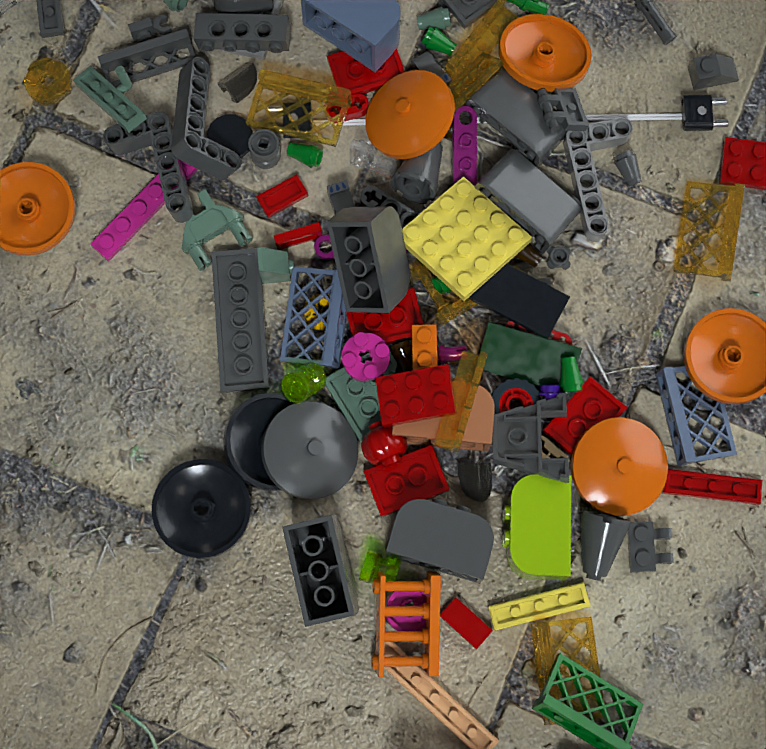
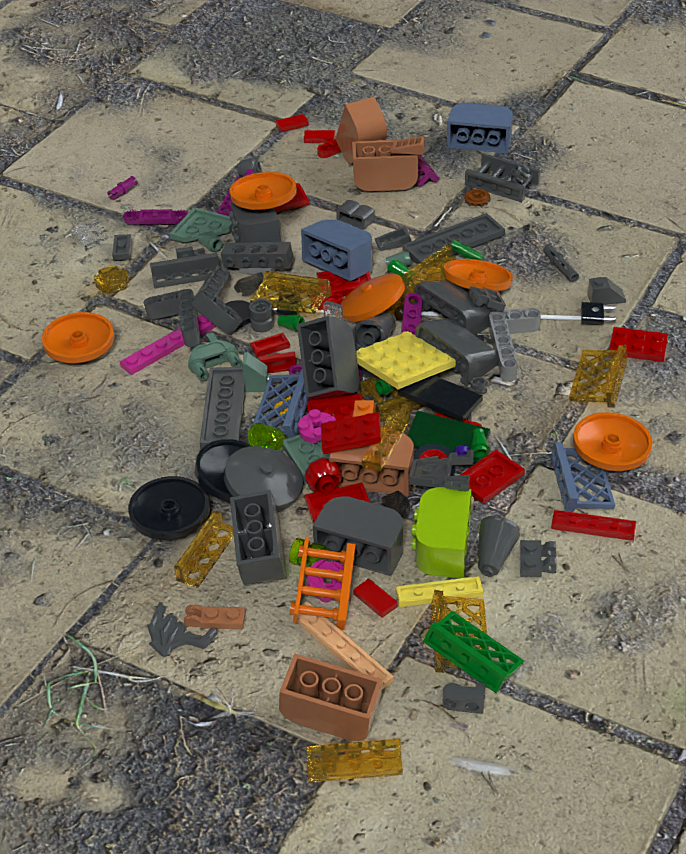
camera: 10 degrees right, 35 degrees down
sand green plate [73,66,147,133] -> none
dark brown cone [515,243,543,268] -> none
orange dish [570,417,668,516] -> none
dark grey cone [614,150,642,187] -> none
none -> dark grey animal [147,602,217,657]
none -> clear yellow fence [174,511,234,588]
none -> nougat hinge [183,605,246,629]

